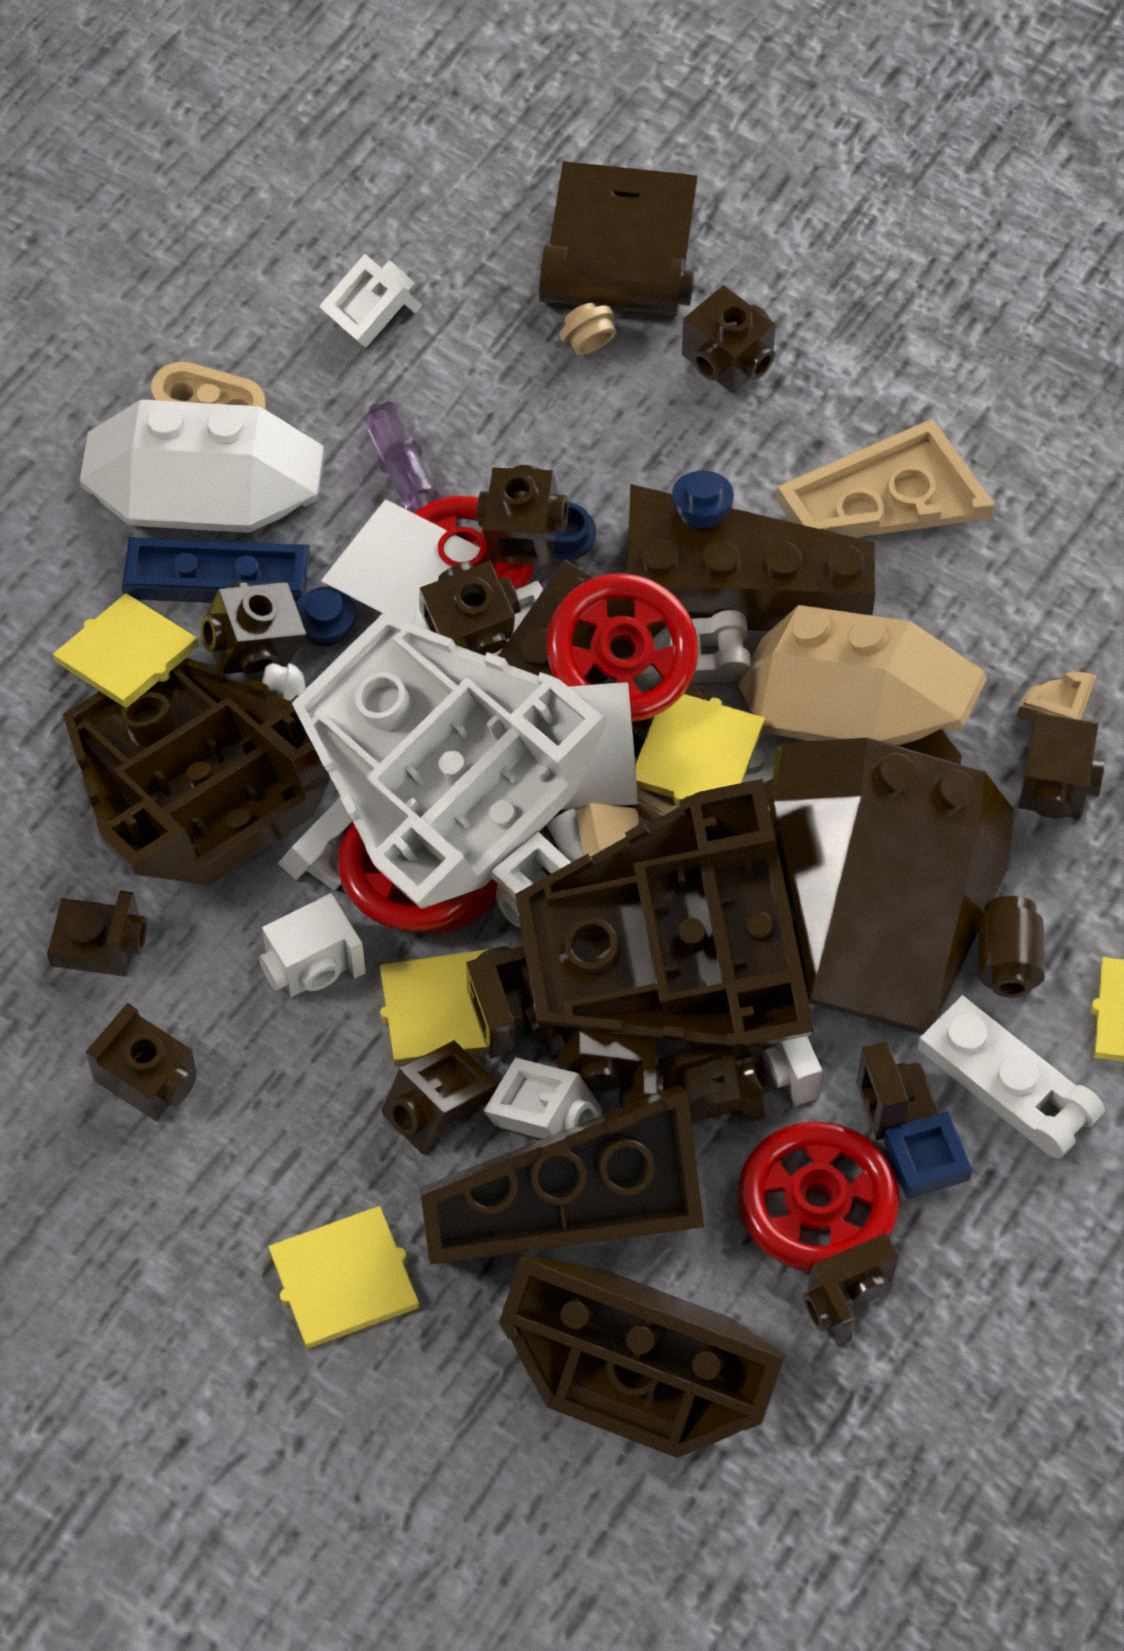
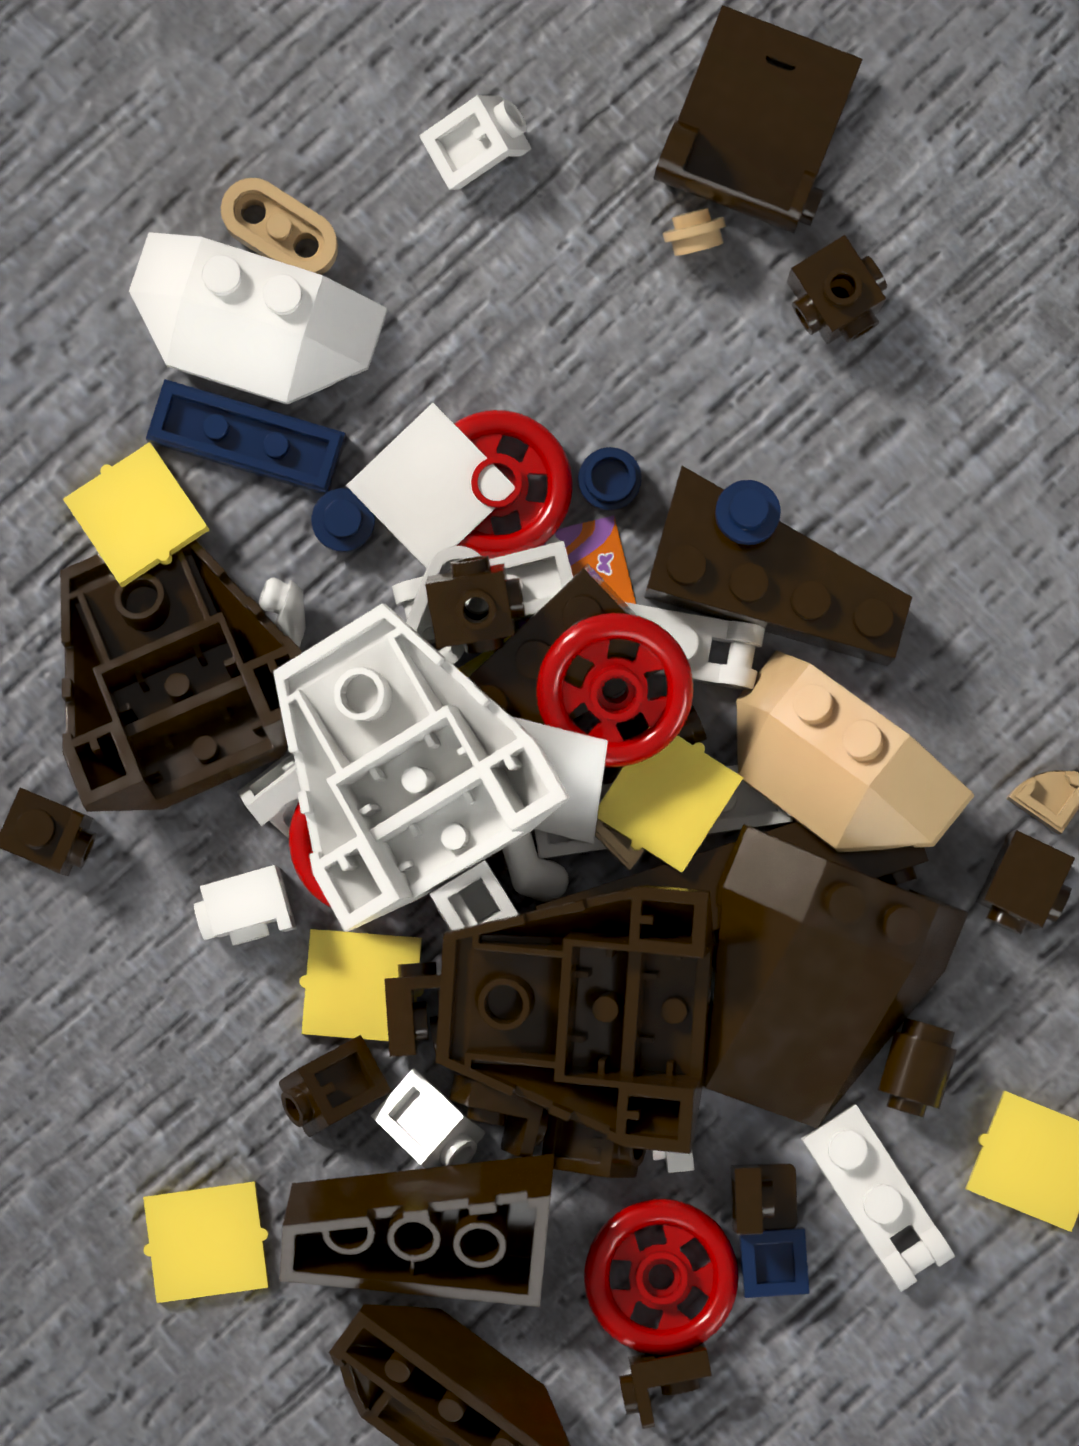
camera: 15 degrees right, 25 degrees up
dark brown brick [86,1003,197,1121] -> none
dark brown brick [201,582,306,676] -> none
clear purple axle [364,401,439,513] -> none
dark brown brick [477,465,568,565] -> none
tan tile [575,803,639,857] -> none
tan wing [776,419,995,537] -> none

